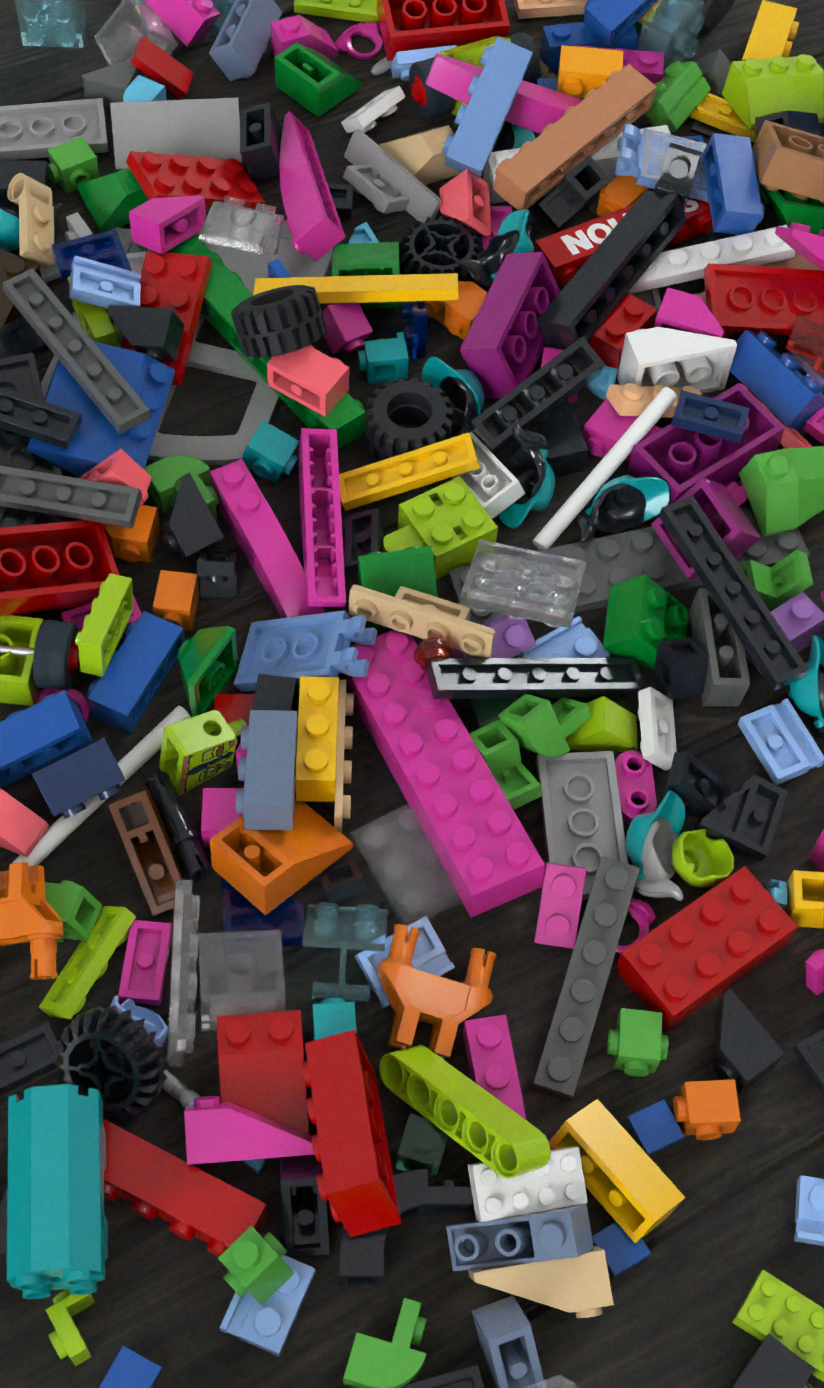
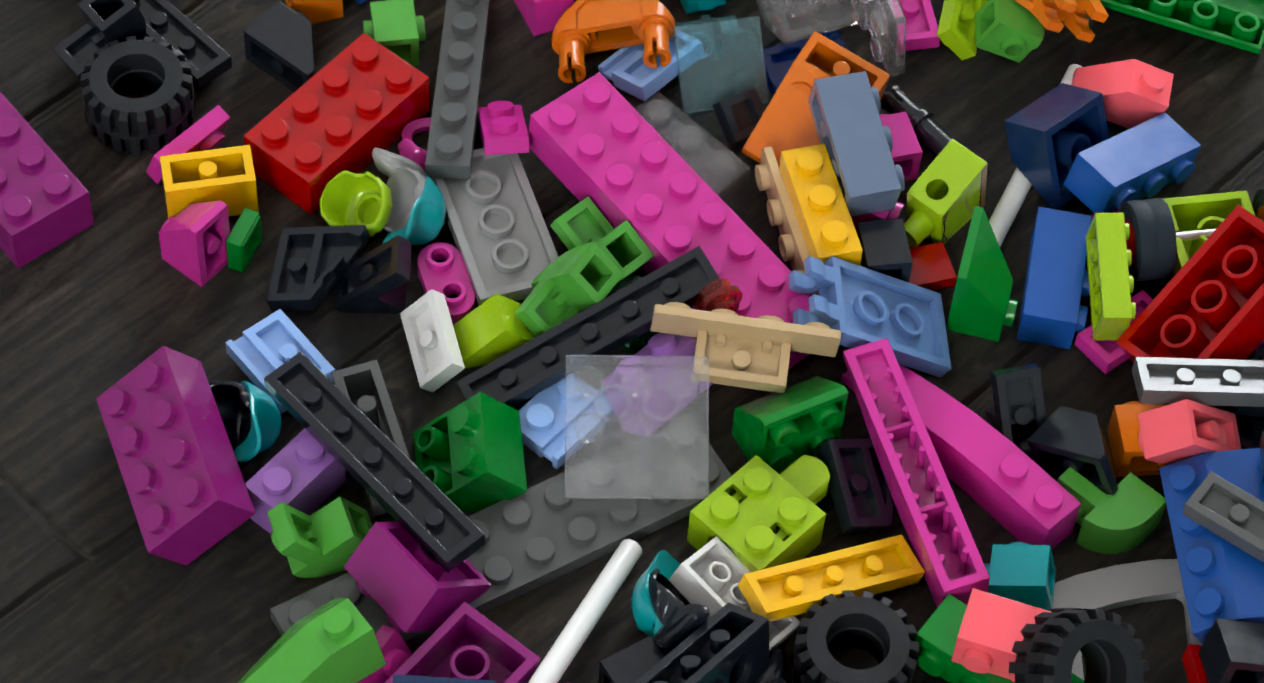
camera: 165 degrees right, 5 degrees down
reddish brown slope [108,788,191,916] -> none
orange brick [153,570,199,631] -> none
black hair [576,475,670,542] -> none
black brick [653,638,709,700] -> none
medium azure tile [766,879,788,910] -> none
none -> green tile [226,208,263,273]

